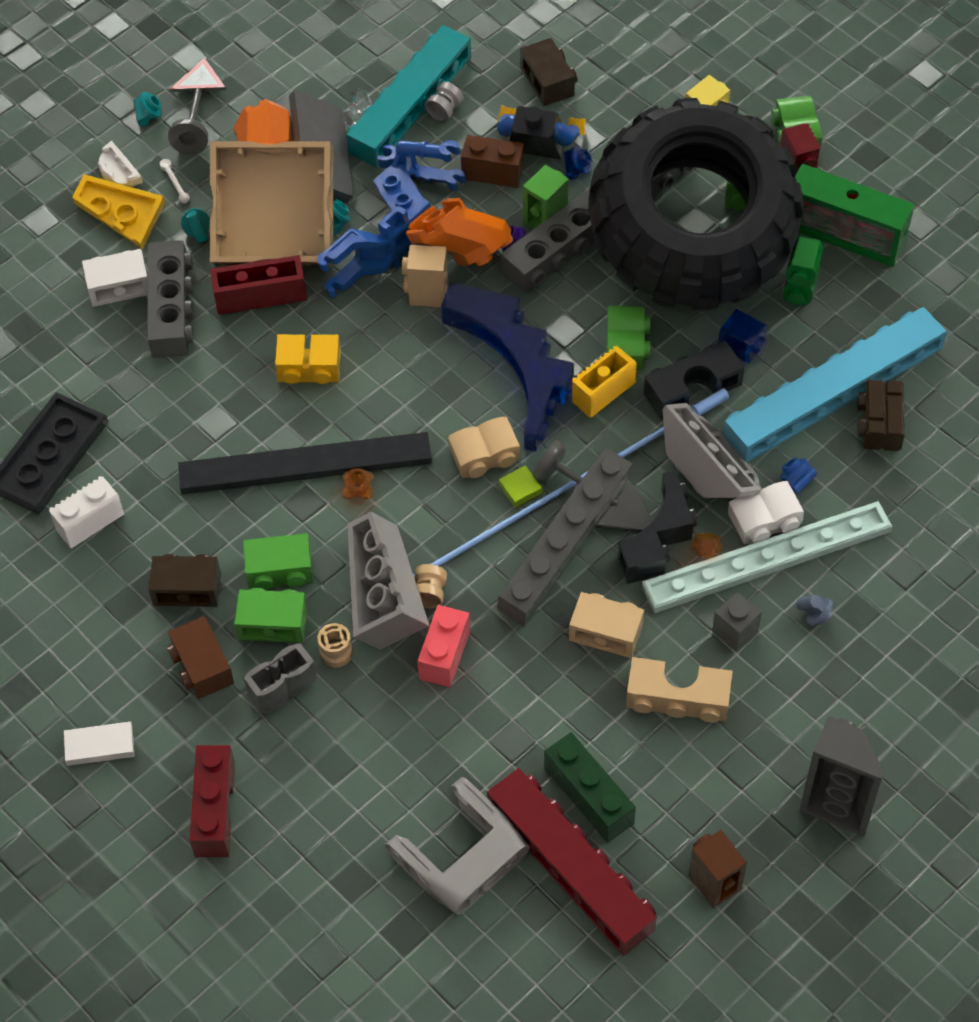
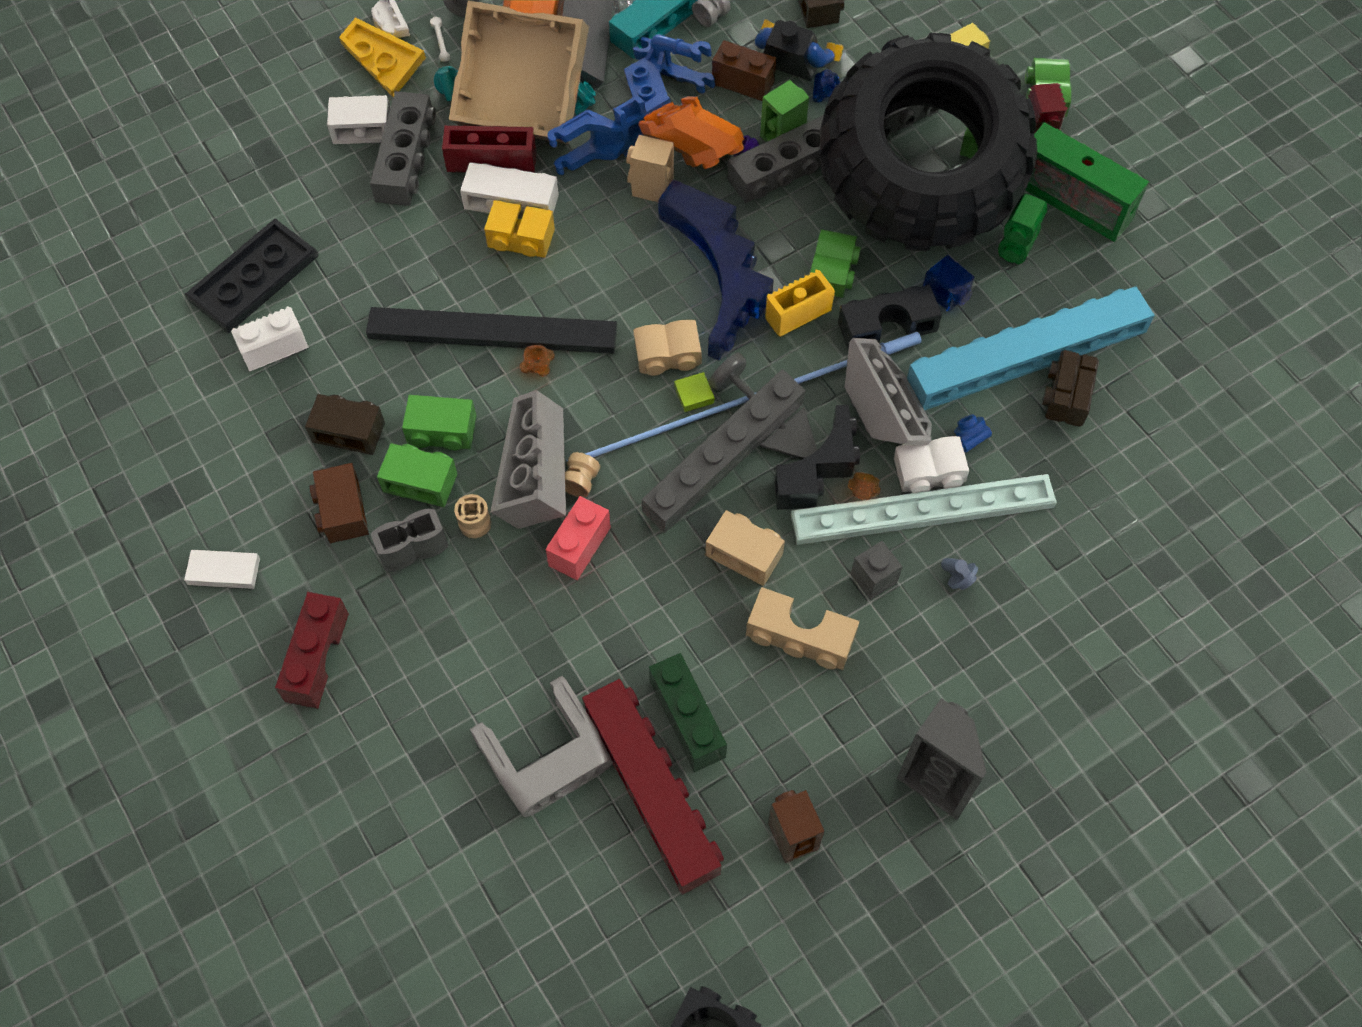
camera: 10 degrees right, 5 degrees up
none -> white brick [460,162,559,219]

